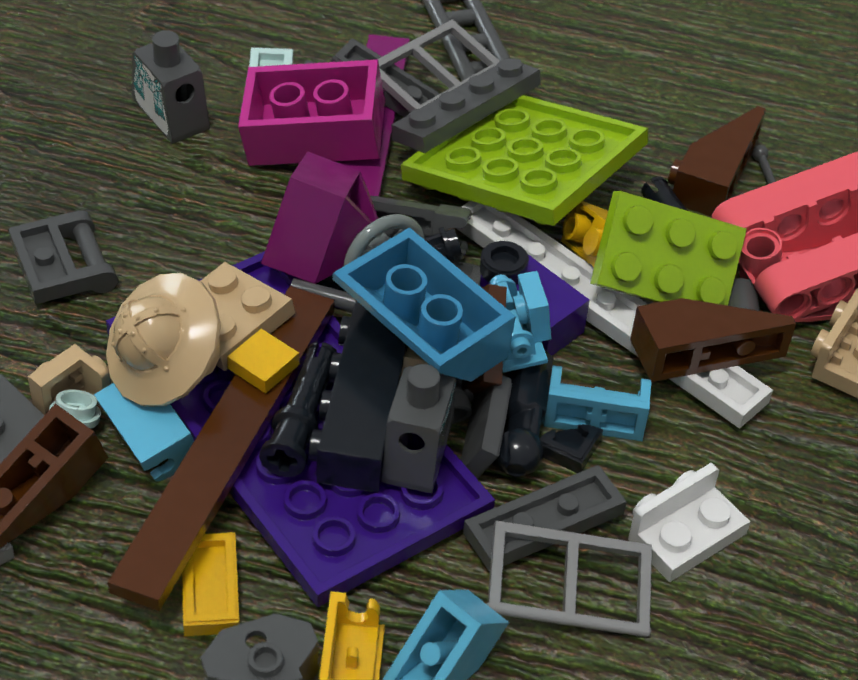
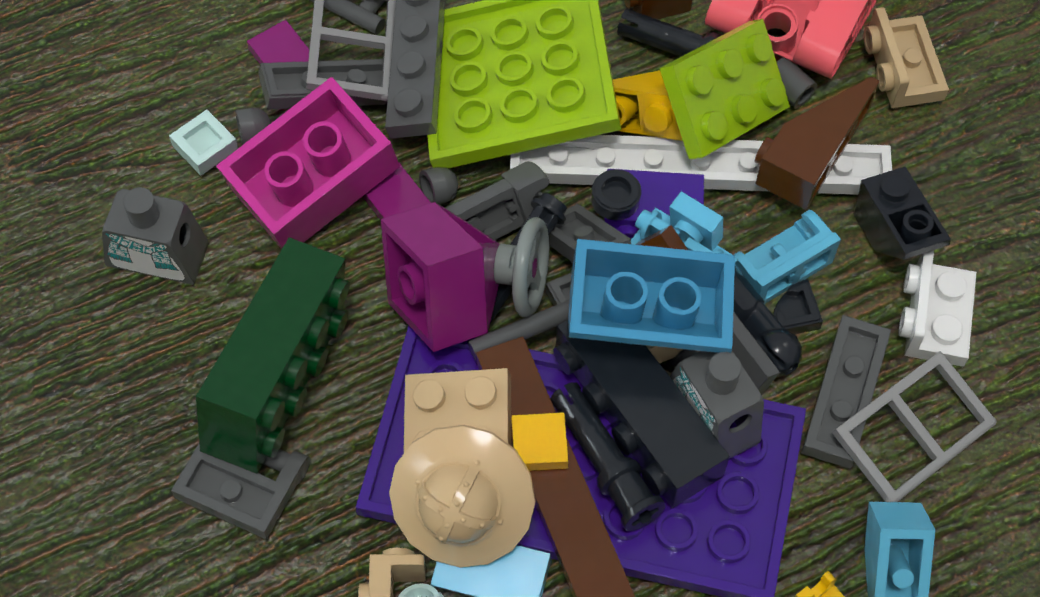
camera: 40 degrees left, 15 degrees up
none -> dark green brick [196,237,350,474]
none -> dark grey hinge [419,167,459,205]
none -> black slope [854,166,951,260]

